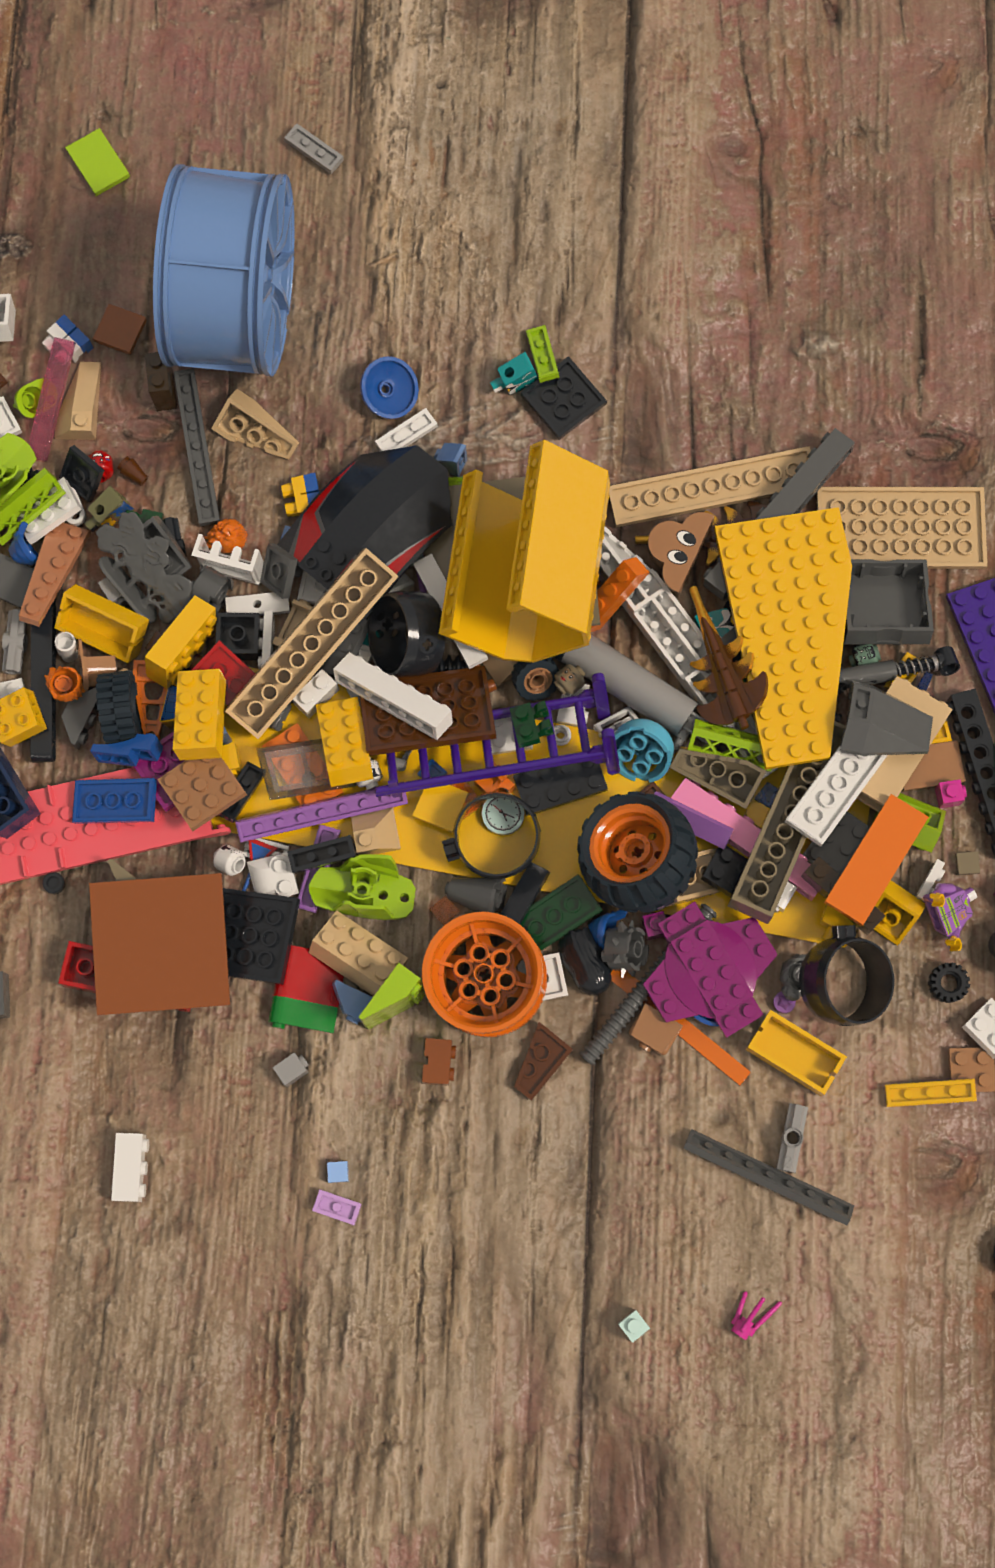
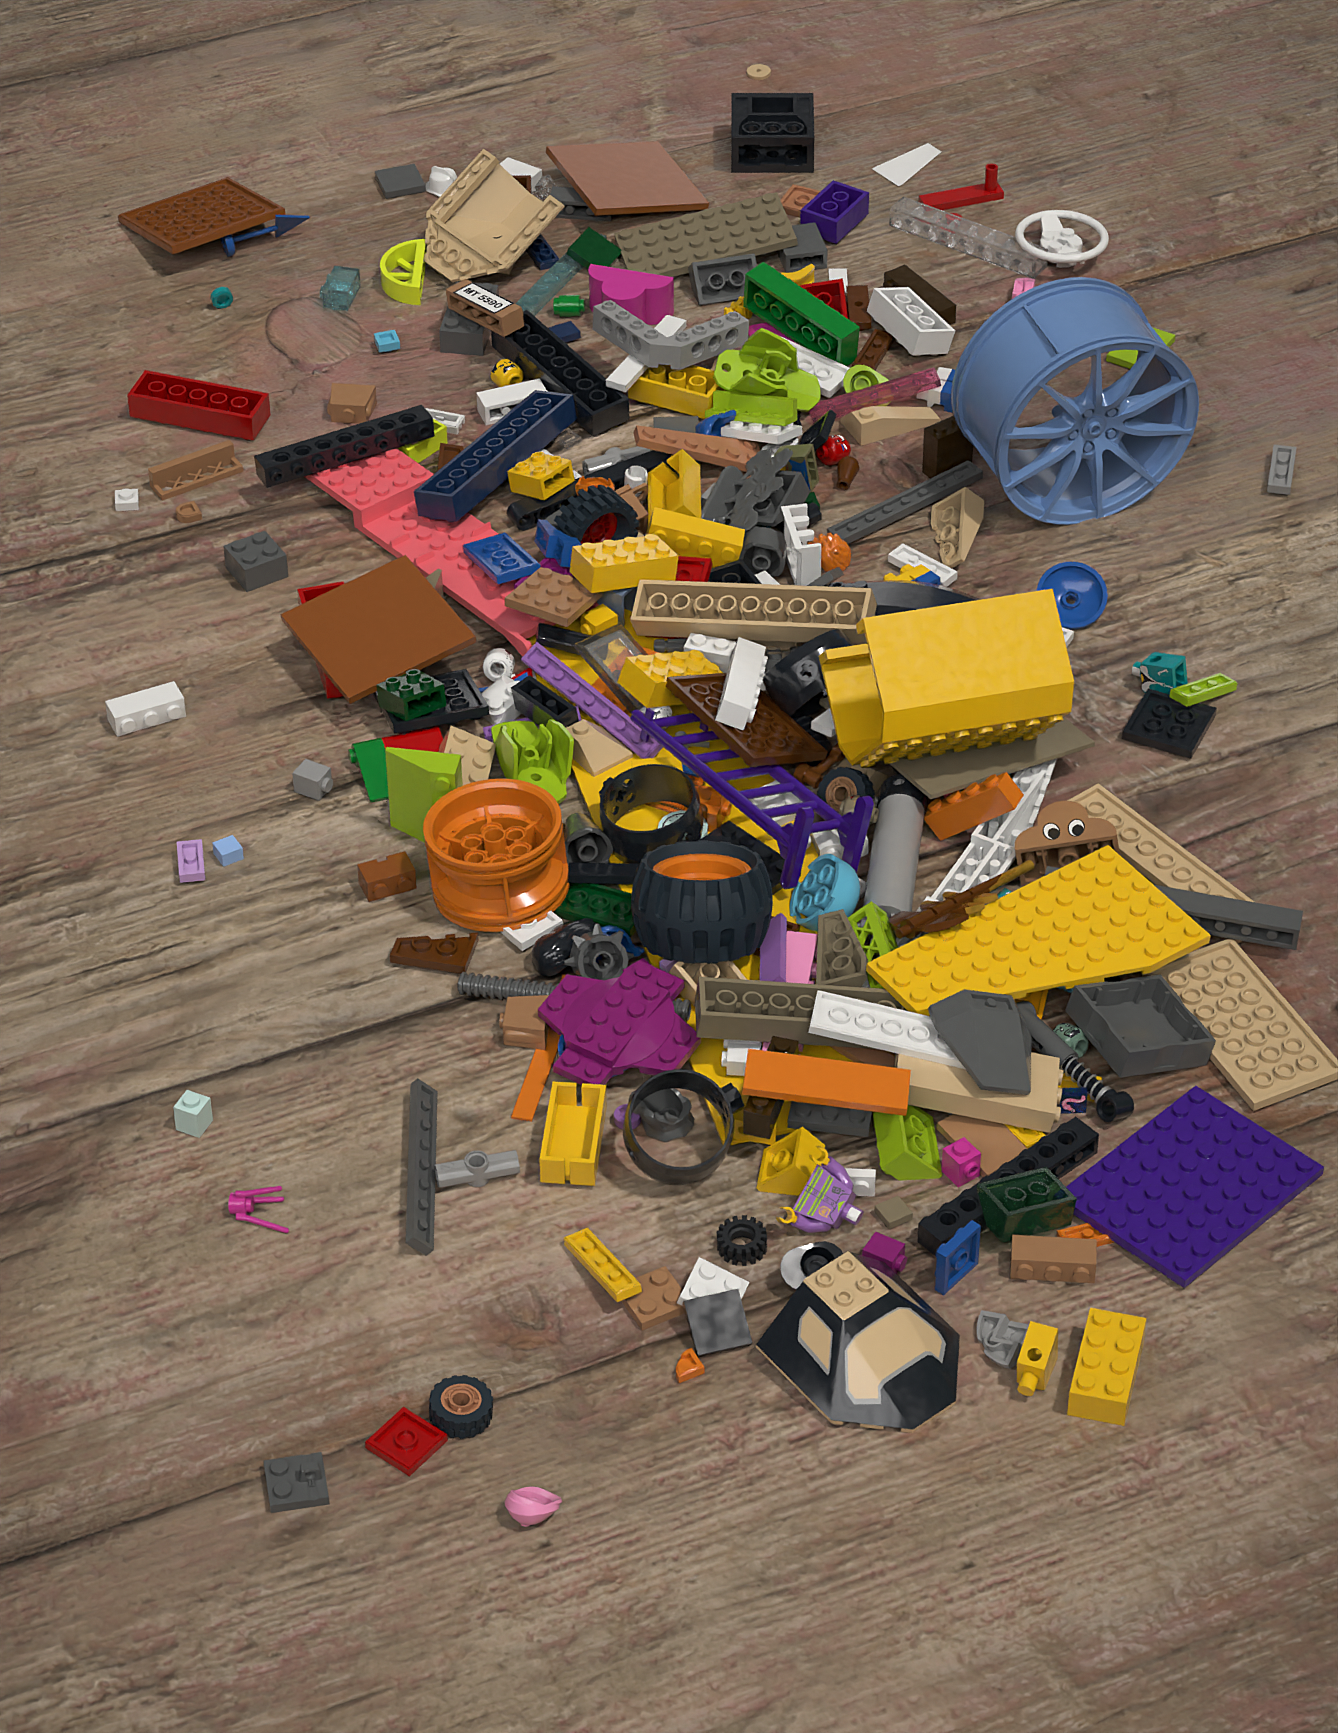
camera: 60 degrees right, 35 degrees down
dark green plate [509,701,554,748] -> none
none -> dark green brick [376,669,447,721]
none -> white plate [888,544,957,587]

